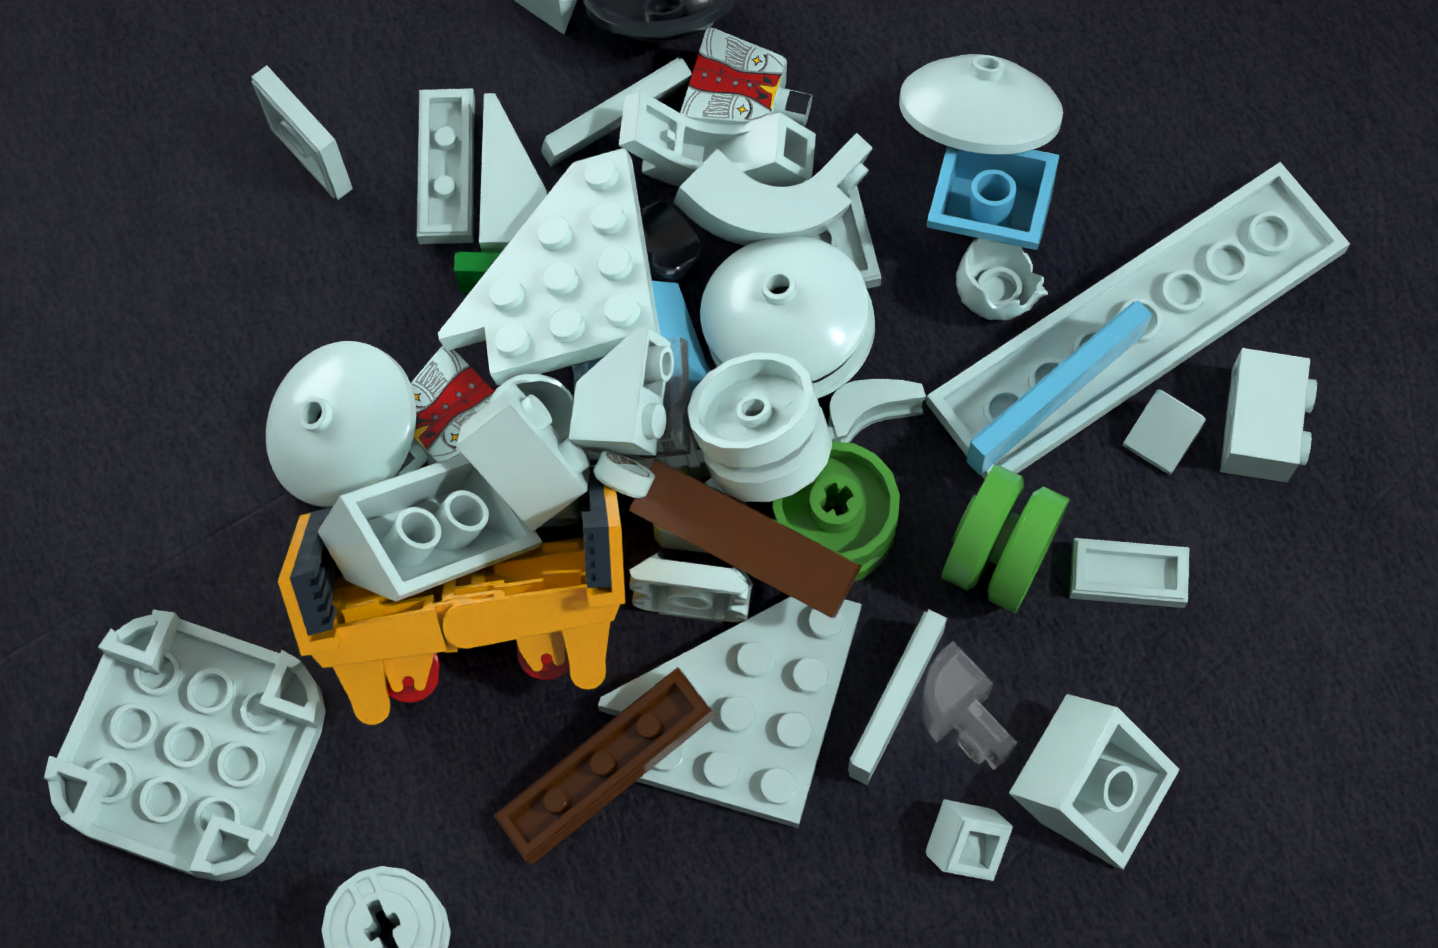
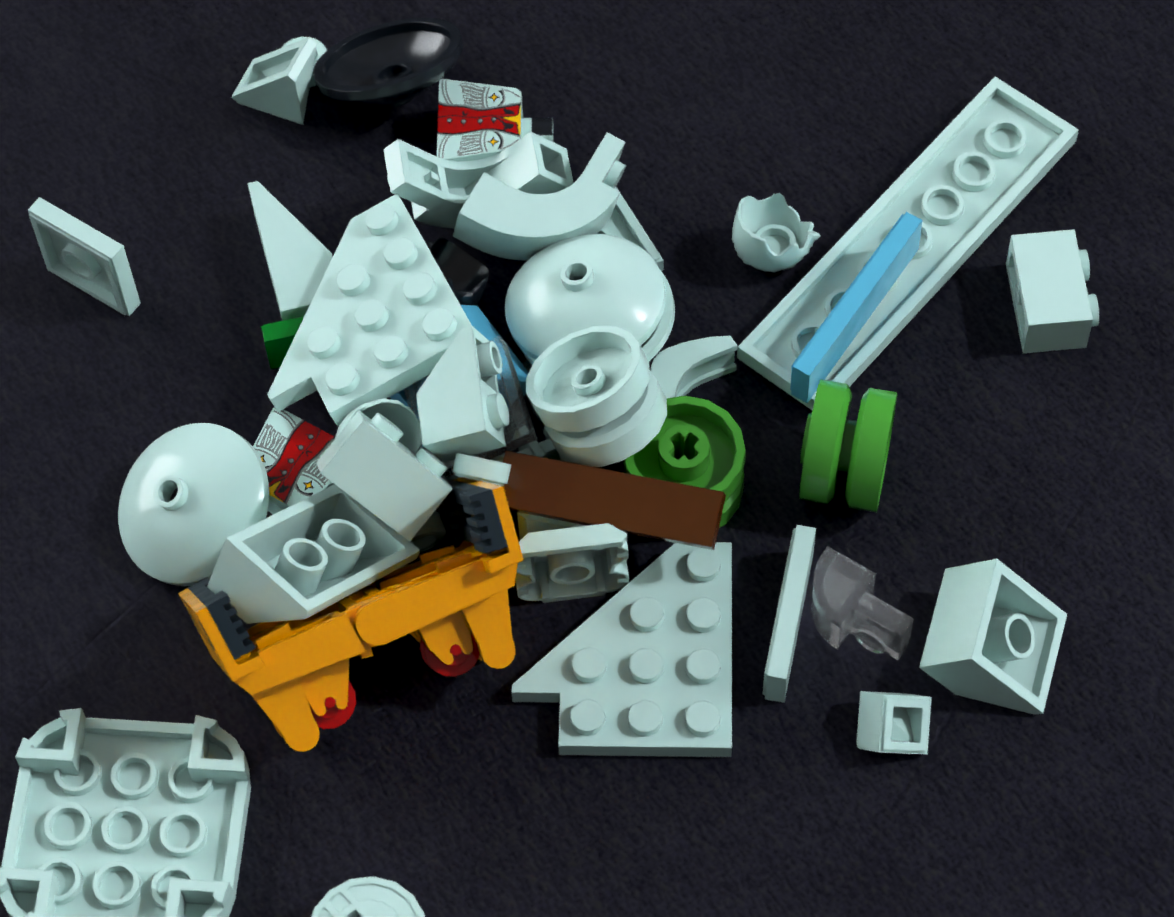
camera: 15 degrees left, 10 degrees down
light aqua tile [417,89,475,244] -> none
reddish brown tile [493,667,717,865] -> none
light aqua tile [541,58,692,167] -> none
light aqua dish [899,54,1063,154] -> none
medium azure slope [927,146,1059,250] -> none
light aqua tile [1070,538,1189,608] -> none
light aqua slope [1122,389,1206,475] -> none

